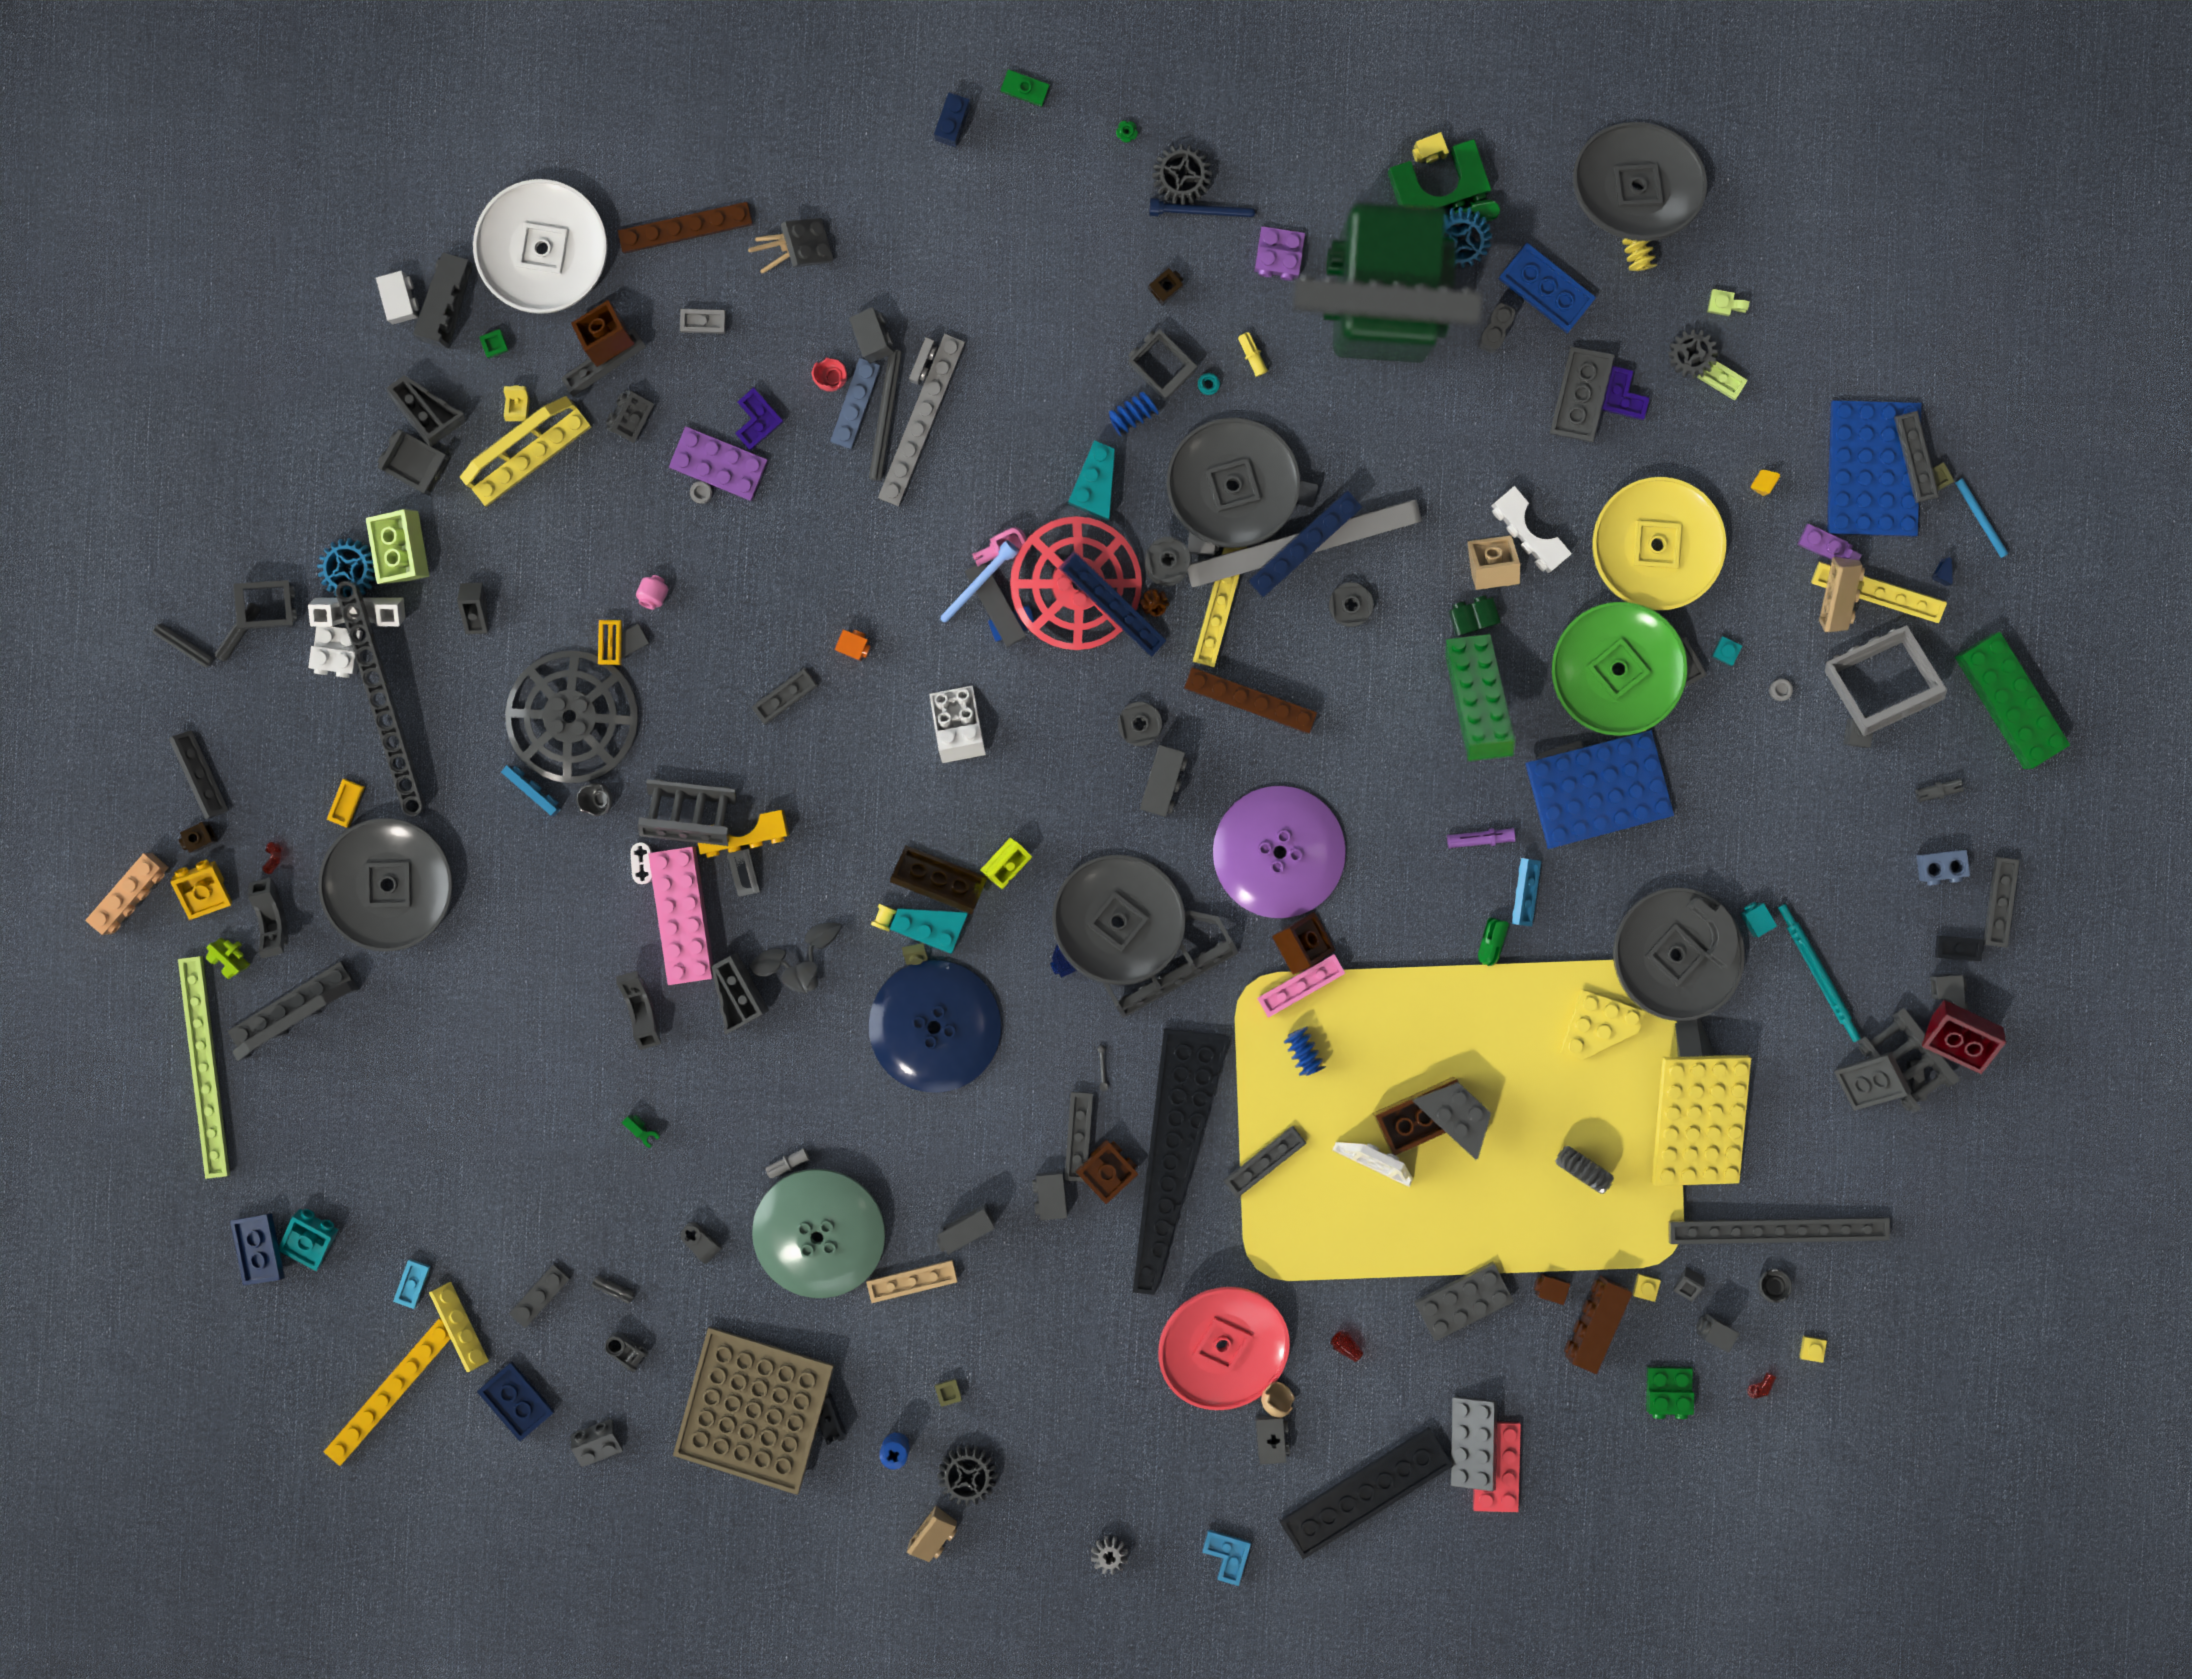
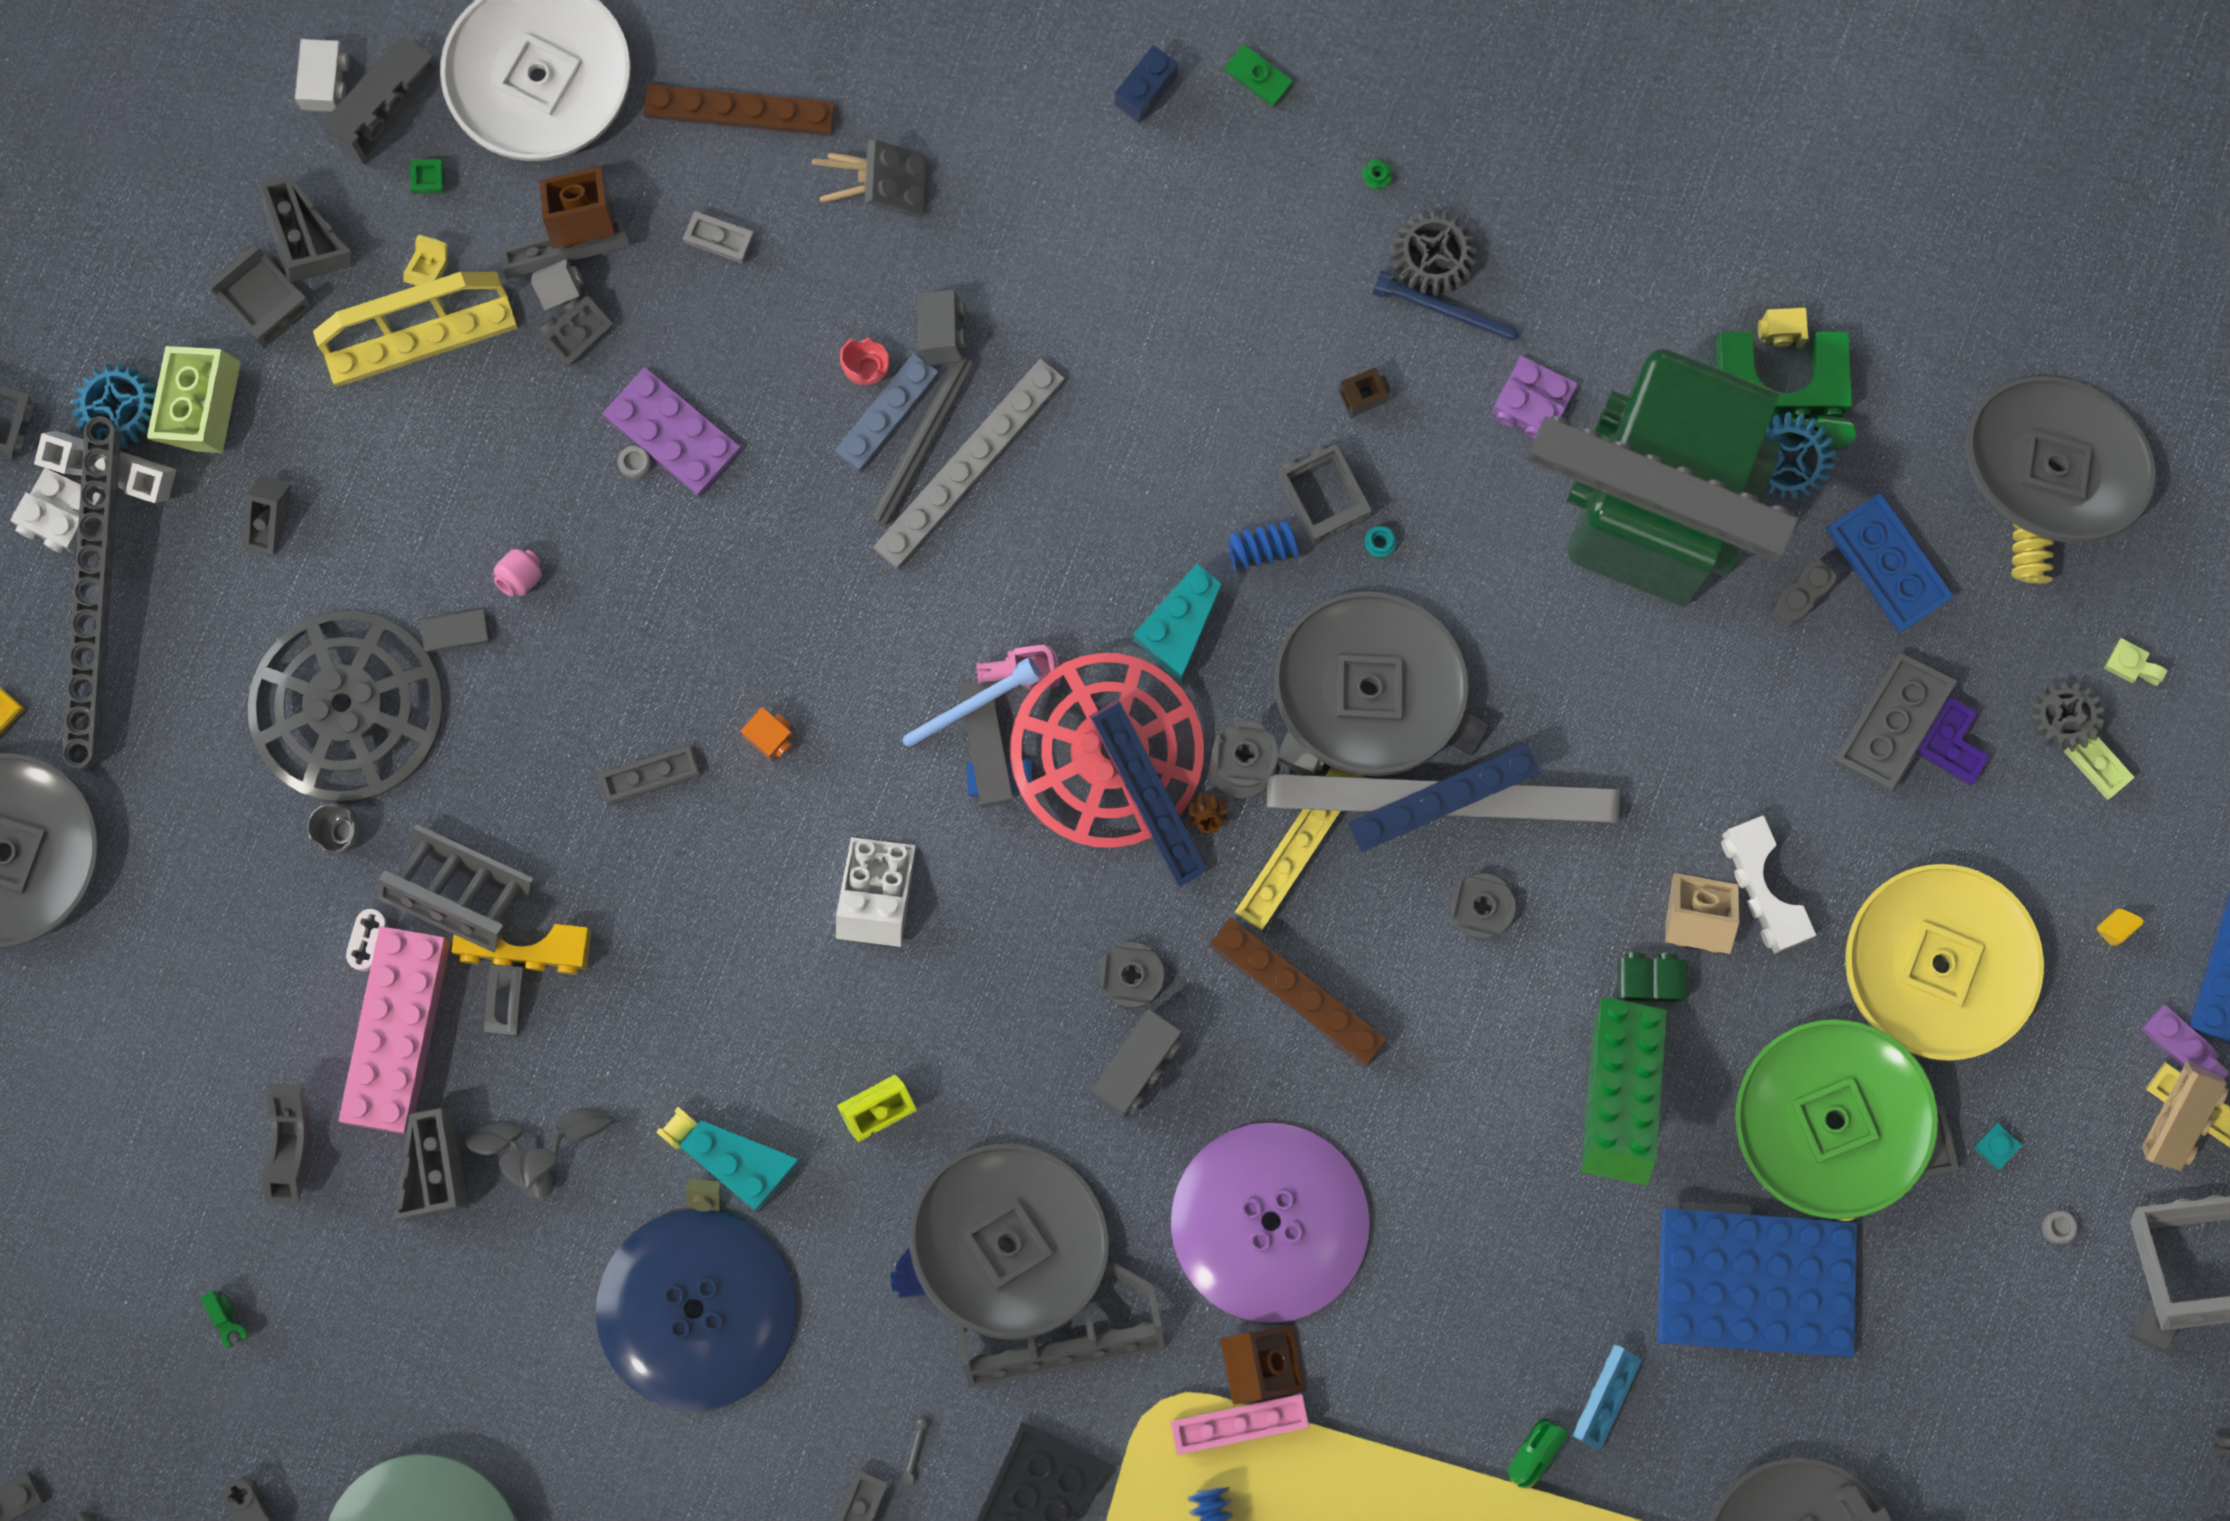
camera: 10 degrees right, 10 degrees down
dark azure plate [501,765,561,816] -> none
yellow tile [598,620,622,665] -> none
dark purple plate [735,388,783,451] -> none
light grey axle [765,1148,810,1178] -> none
dark brown plate [890,845,988,914] -> none
light grey plate [909,337,937,385] -> none
light yellow axle [1238,332,1268,377] -> none
medium lavender pin [1447,828,1515,849] -> none
none -> light grey brick [531,259,583,310]

